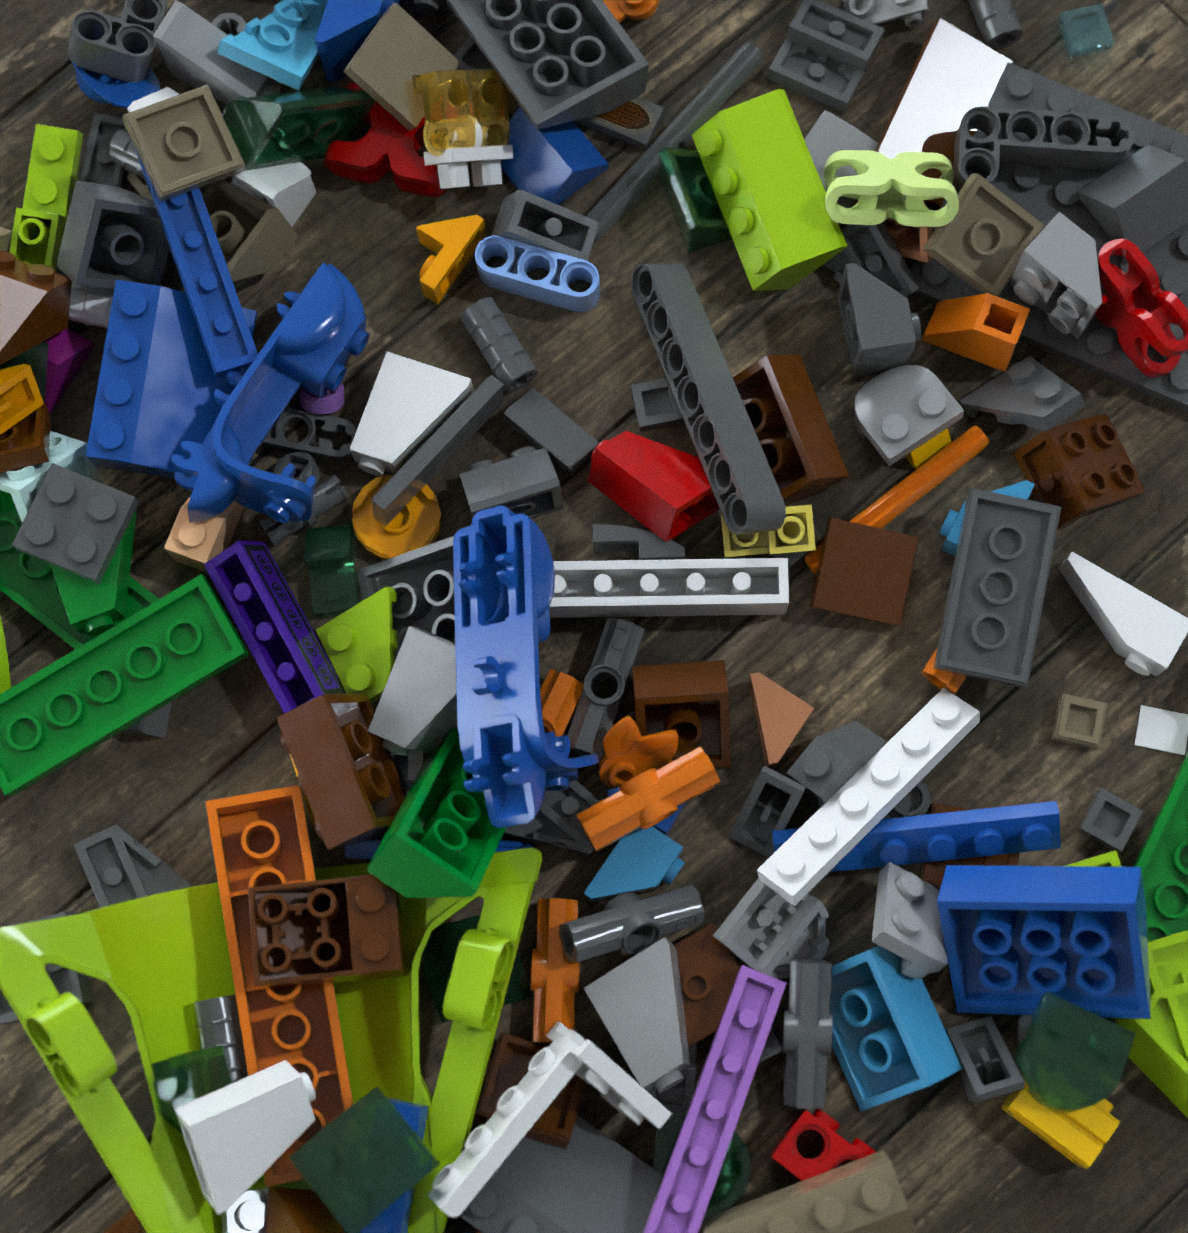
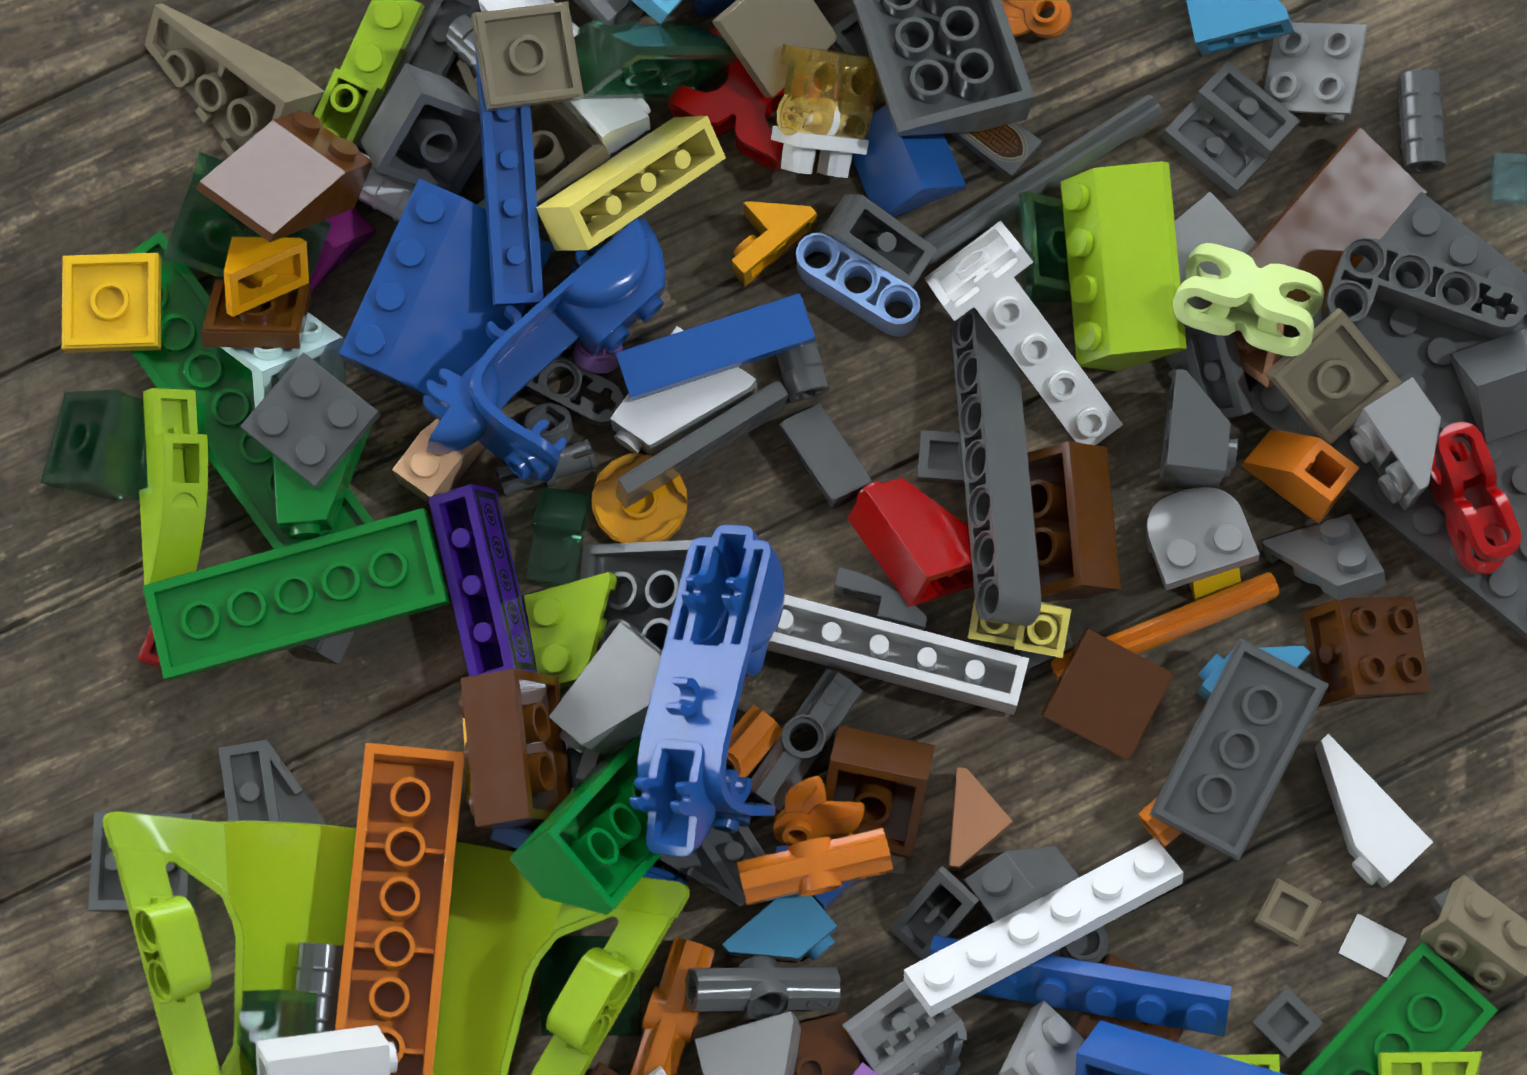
camera: 15 degrees right, 0 degrees up
reddish brown slope [248,875,406,986] -> none
dark grey slope [459,446,563,519] -> none
none -> light yellow brick [536,116,726,251]
none -> blue tile [616,293,815,402]
none -> white bracket [924,221,1123,445]

